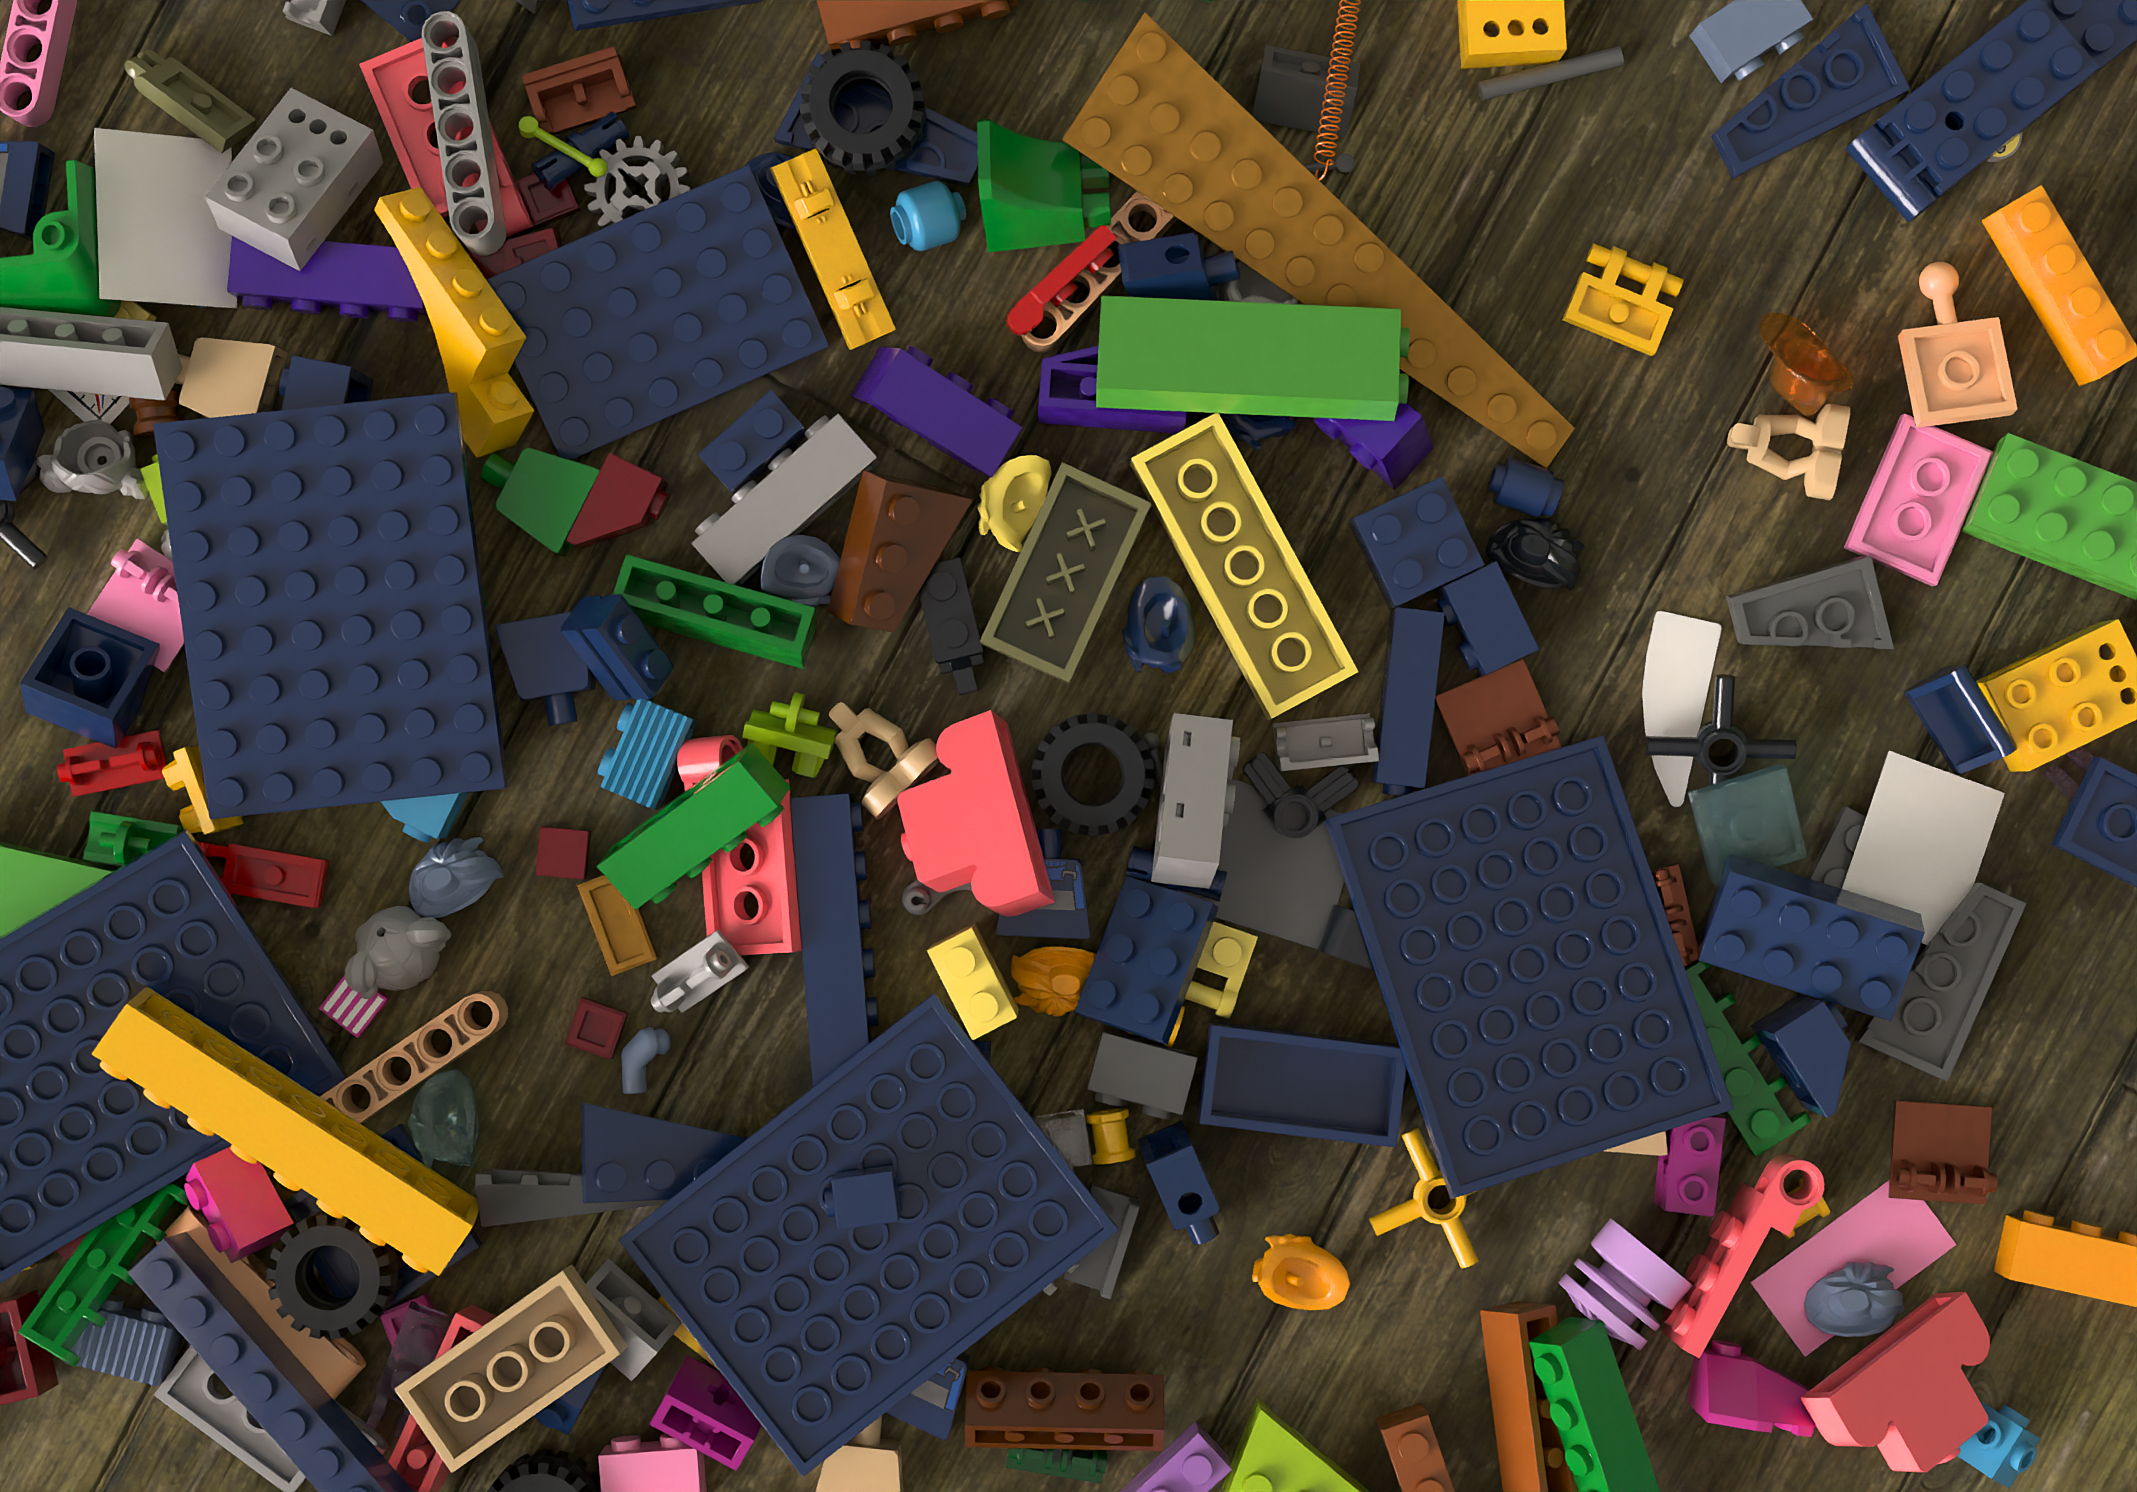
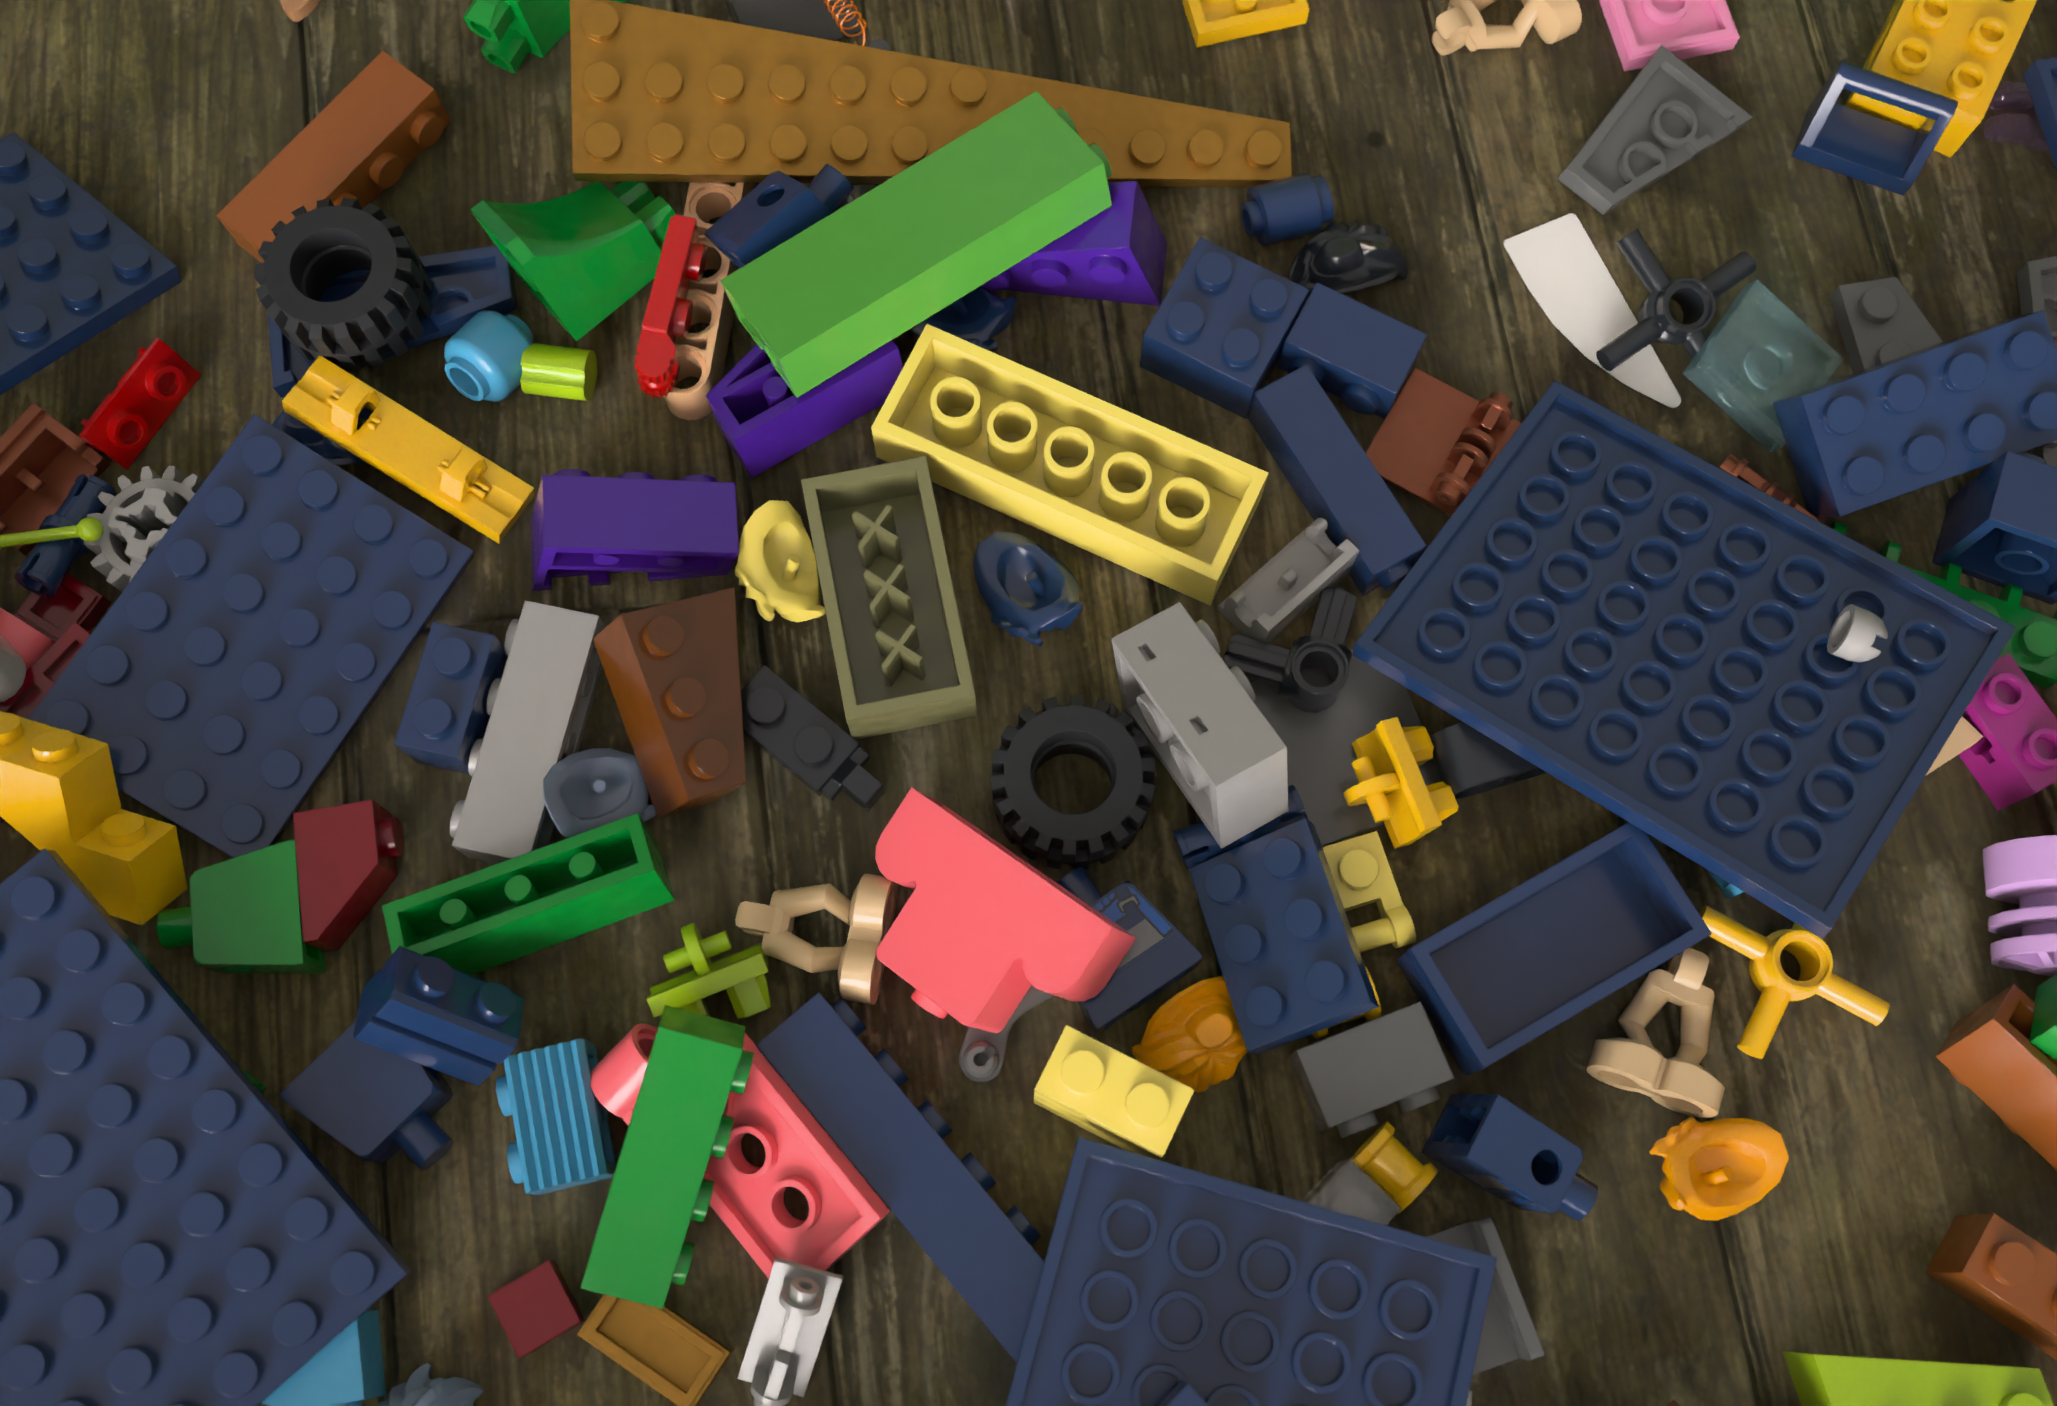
camera: 30 degrees left, 15 degrees down
white sticker [1842,751,2005,945] -> none
none -> red hinge [78,337,201,470]
none -> lime piece [520,343,597,401]
none -> yellow hips [1343,717,1459,849]
none -> tan piece [1586,948,1725,1118]
none -> light grey hinge [1827,604,1888,663]

